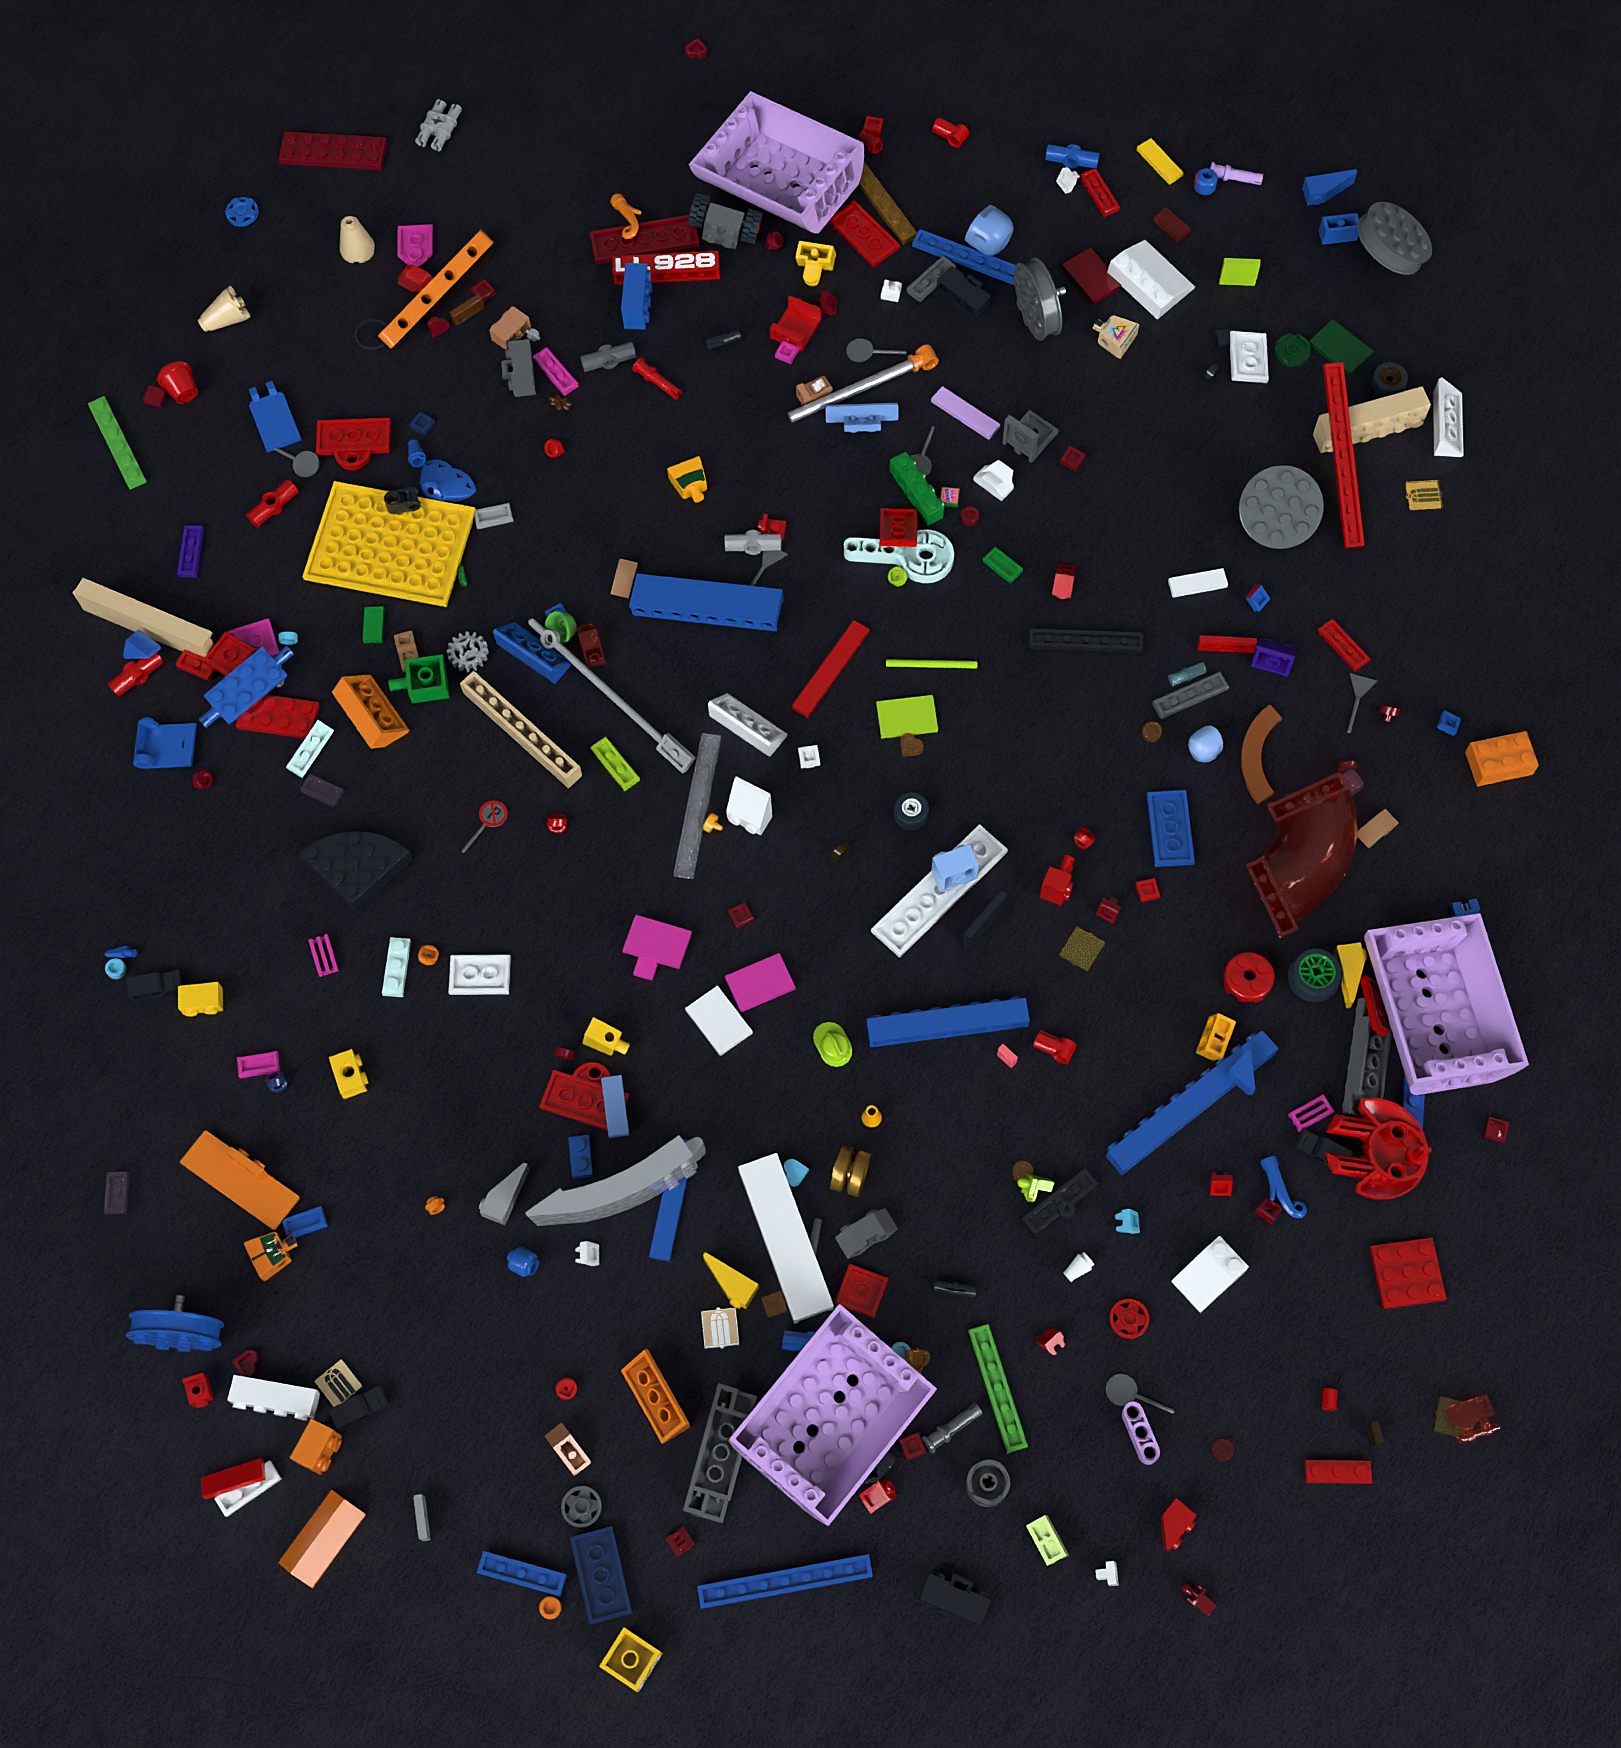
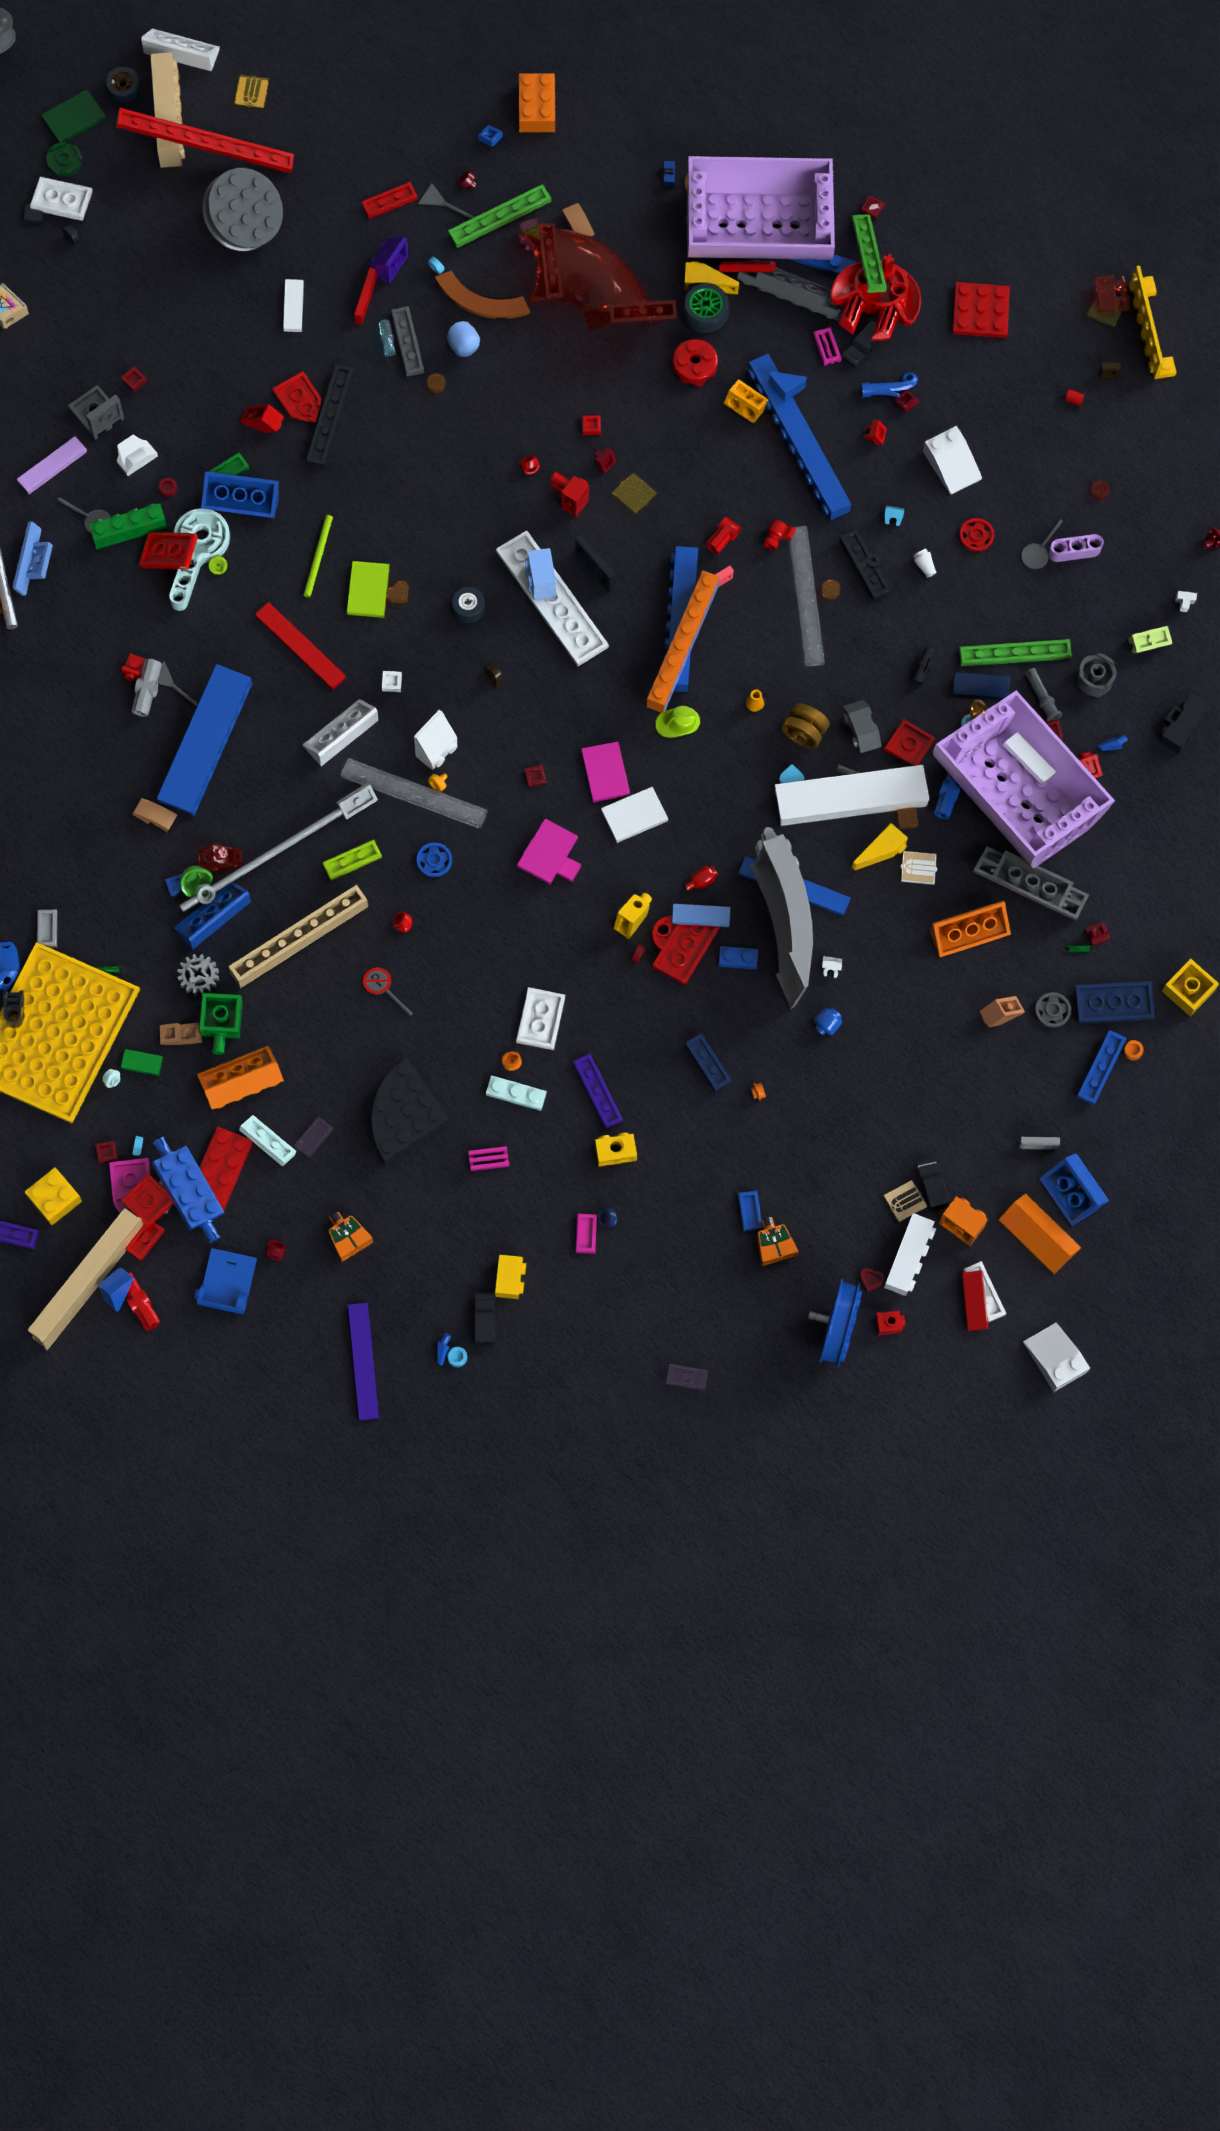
camera: 85 degrees left, 5 degrees up
orange bracket [180,1130,300,1230] -> none
light grey slope [479,1163,530,1225] -> none
red tile [555,1377,577,1400] -> none
light orange torso [667,456,707,502] -> none
blue plate [697,1554,873,1609] -> none
tile [940,487,960,508] -> none
lime piece [1018,1174,1054,1202] -> none
red tile [1036,1327,1065,1355] -> none
blue plate [1147,790,1195,867] -> none
red slope [1160,1498,1197,1552] -> none
blue plate [1246,585,1270,612] -> none
red plate [1304,1460,1372,1484] -> none
clear red tile [1338,761,1358,771] -> none
none -> yellow brick [25,1168,82,1226]
none -> dark red tile [95,1140,118,1164]
none -> light aqua plate [103,1069,120,1088]
none -> blue slope [201,471,279,518]
none -> red tile [272,371,322,423]
none -> orange torso [328,1212,373,1262]
none -> dark purple tile [348,1303,379,1421]
none -> blue wheel [417,843,452,877]
none -> medium azure tile [427,256,445,274]
none -> bright green plate [448,184,551,248]
none -> dark purple tile [573,1054,623,1130]
none -> orange brick [647,571,720,714]
none -> red plant [685,865,718,891]
none -> dark blue plate [685,1033,732,1092]
none -> red piece [763,519,796,550]
none -> clear plate [789,526,825,666]
none -> bright green tile [852,214,886,293]
none -> dark blue slope [953,673,1010,698]
none -> white tile [1003,732,1056,785]
none -> white slope [1023,1323,1090,1392]
none -> blue slope [1039,1154,1109,1226]
none -> green piece [1063,945,1095,952]
none -> blue bar [1097,735,1127,751]
none -> yellow bracket [1129,266,1176,379]

